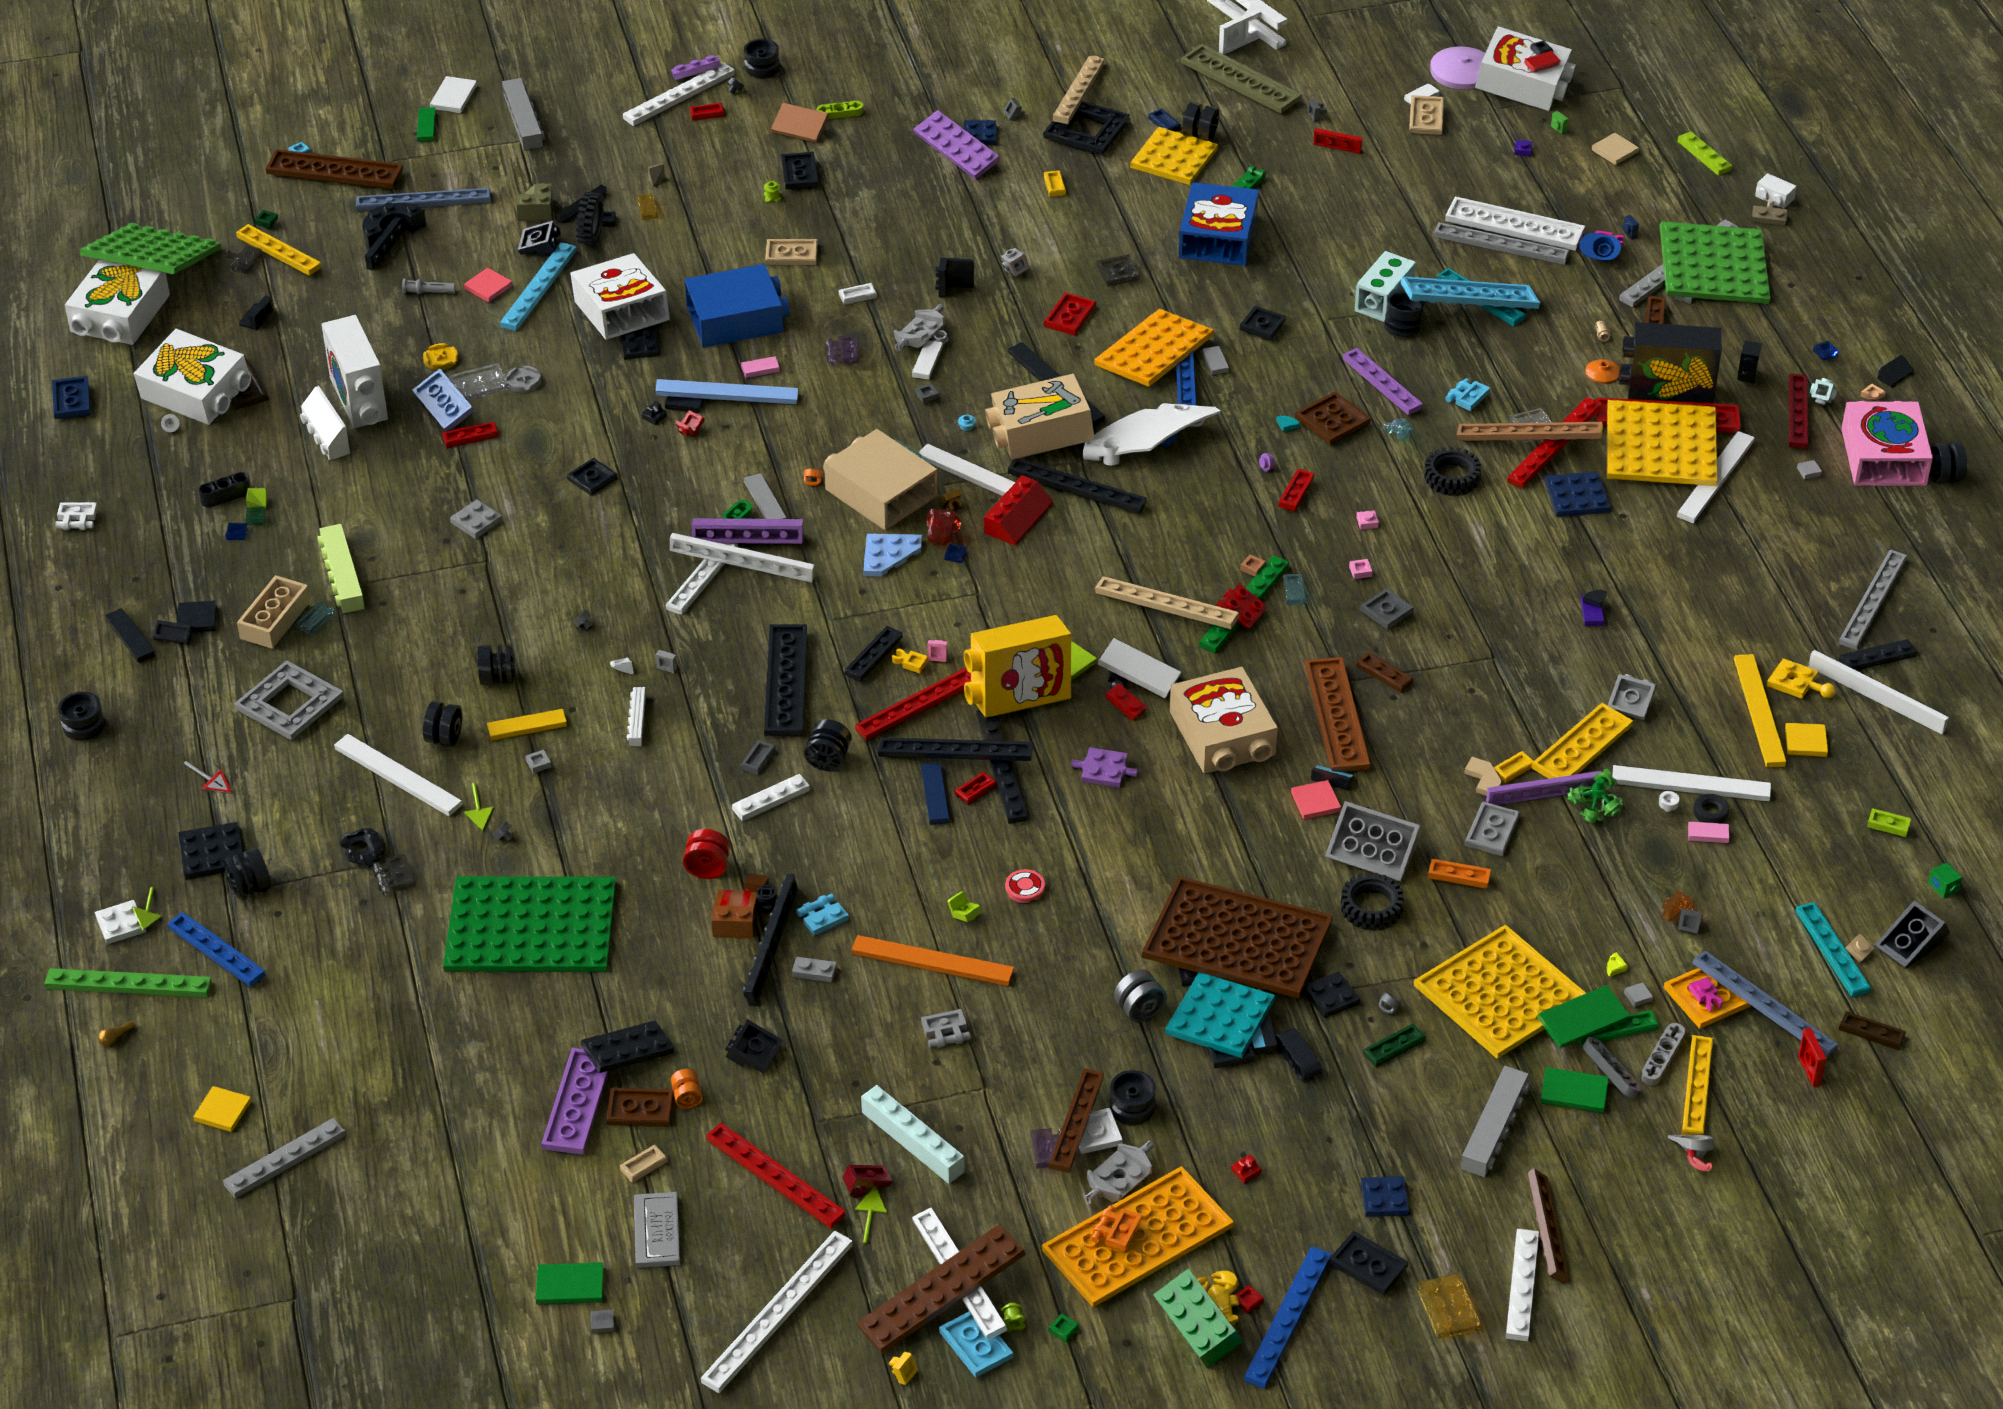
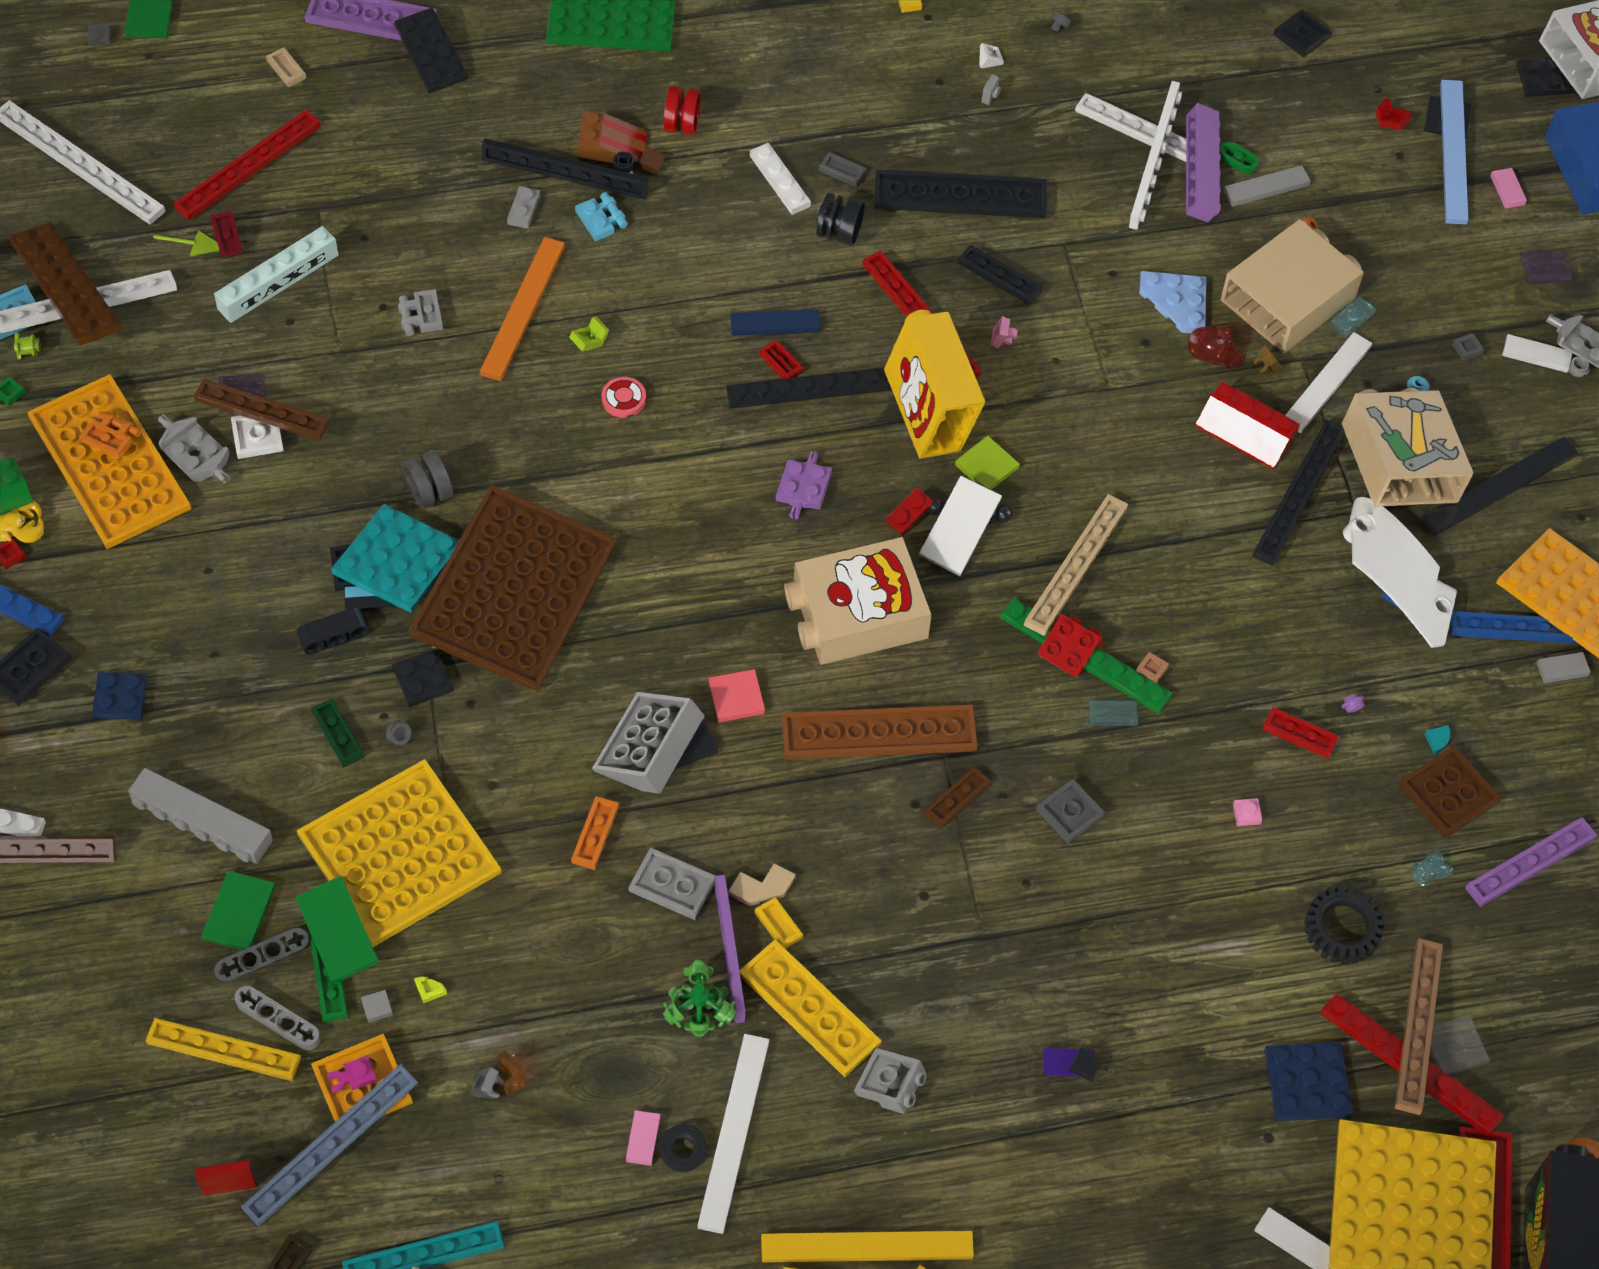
camera: 90 degrees right, 15 degrees up
reddish brown tile [606,1088,674,1127] -> none
white piece [627,687,646,746] -> none
light grey tile [634,1192,680,1268] -> none
black tile [642,401,667,425] -> none
orange wheel [671,1069,703,1109] -> none
black plate [725,1019,783,1074] -> none
black plate [878,737,1034,761] -> none
yellow plate [892,649,928,674] -> none
clear blue tile [944,543,967,563] -> none
black wheel [1109,1070,1156,1125] -> none
red tile [1231,1154,1262,1184] -> none
black slope [1311,765,1354,790] -> none
black tyre [1341,872,1404,931] -> none
bright pink plate [1349,559,1372,579] -> none
medium azure plate [1445,378,1490,411] -> none
white tile [1659,791,1679,812] -> none
light grey piece [1668,1135,1714,1171] -> none

